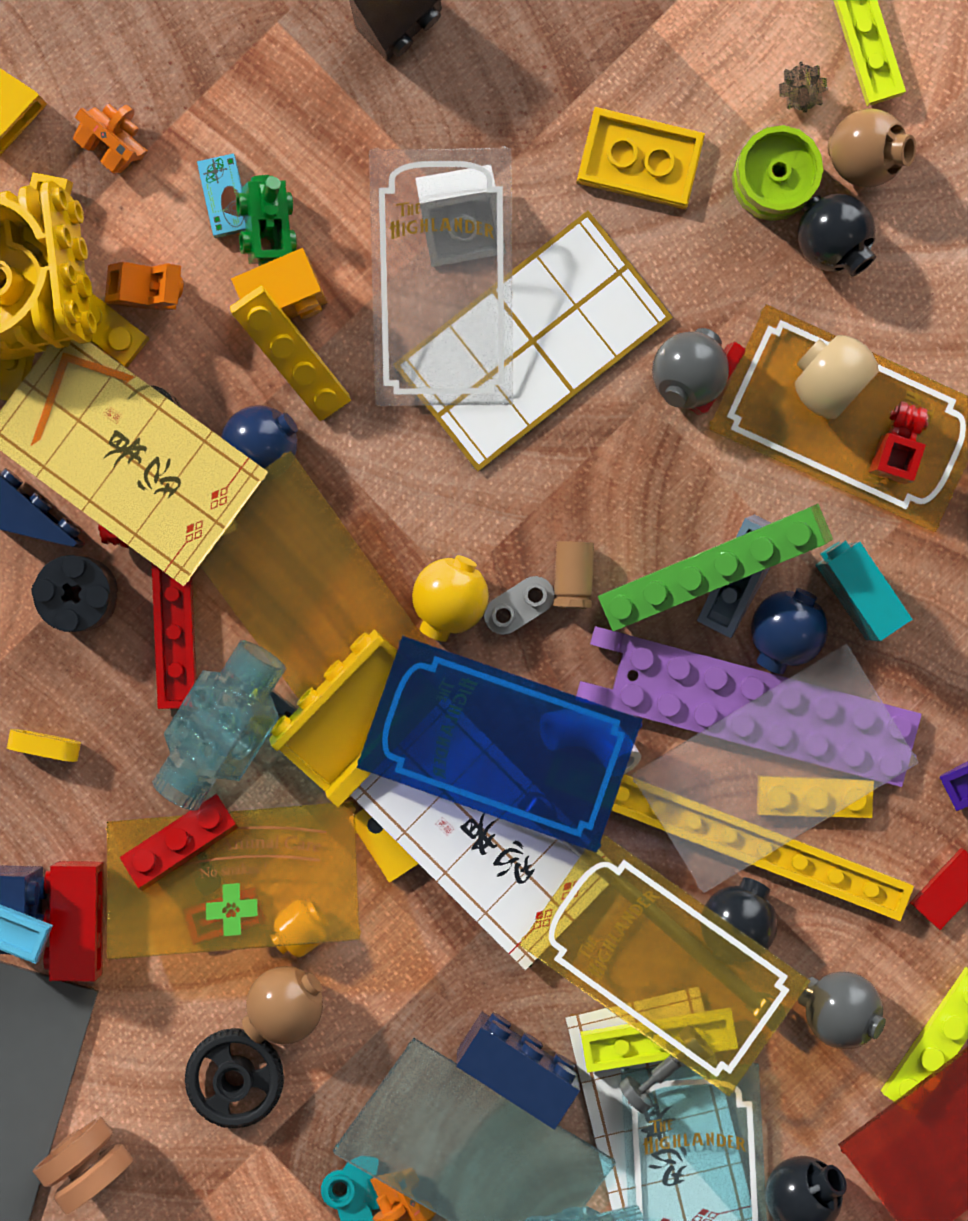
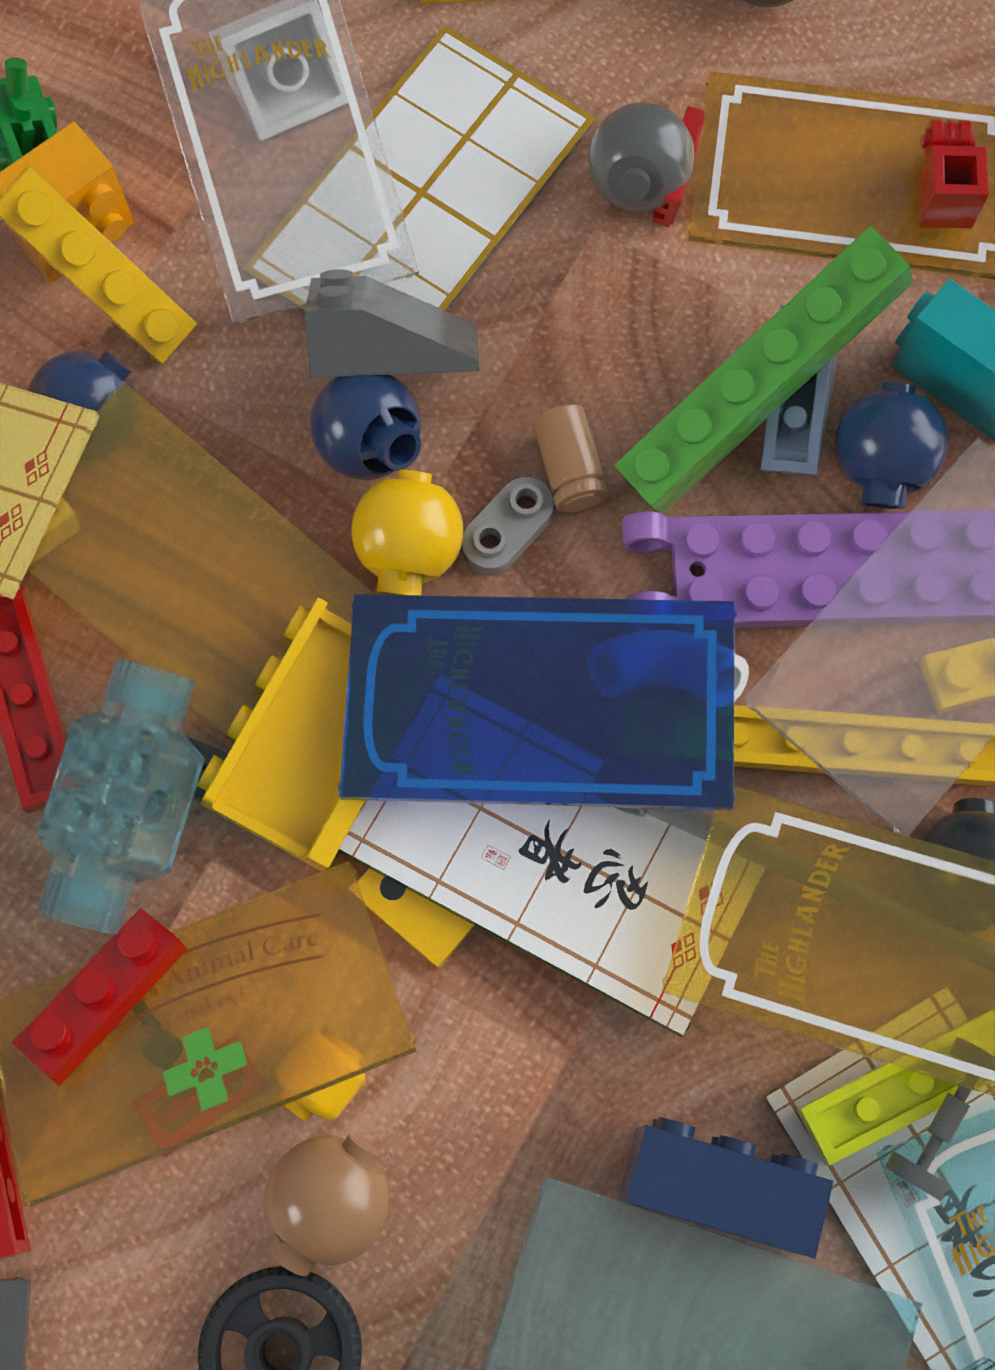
camera: 20 degrees left, 15 degrees down
tan wheel [795,335,879,419] -> none
none -> dark grey slope [305,269,479,378]
none -> dark blue brick [310,375,421,480]

